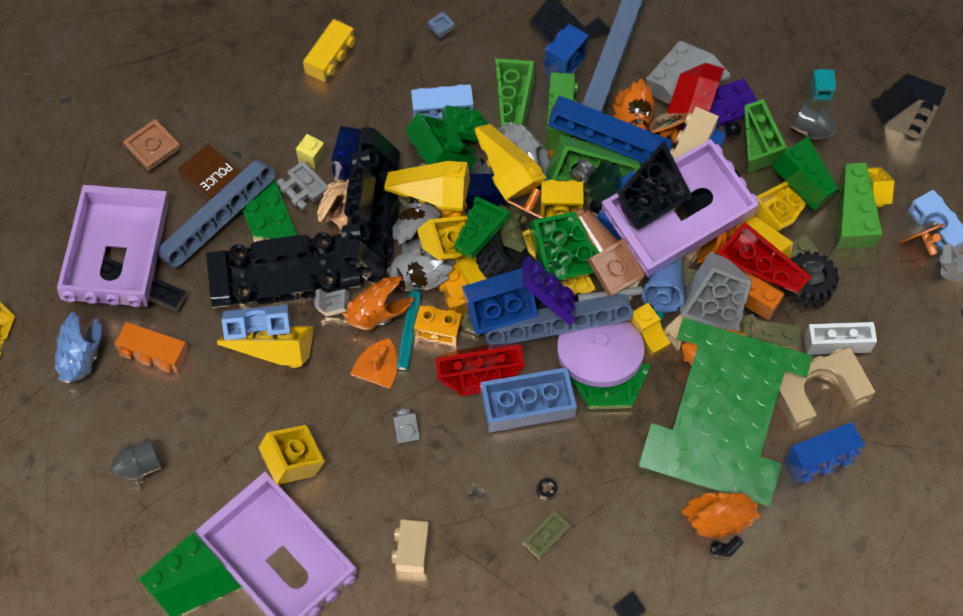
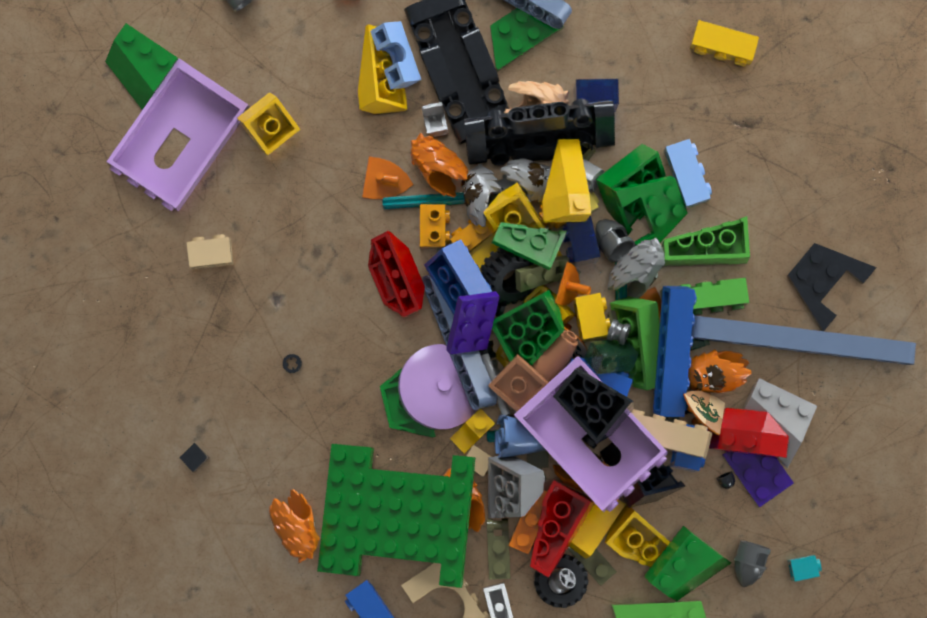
camera: 75 degrees right, 20 degrees up
light grey plate [277,161,328,211] -> none
light yellow brick [296,134,326,170] -> none
light grey bracket [392,408,420,443] -> none
sand blue plate [428,12,455,38] -> none
yellow wedge [474,124,546,200] -> none
medium blue brick [480,367,577,433] -> none
olive plate [523,510,571,560] -> none
blue brick [544,24,589,76] -> none
black arm [710,536,744,558] -> none
bright green wedge [744,99,787,173] -> none

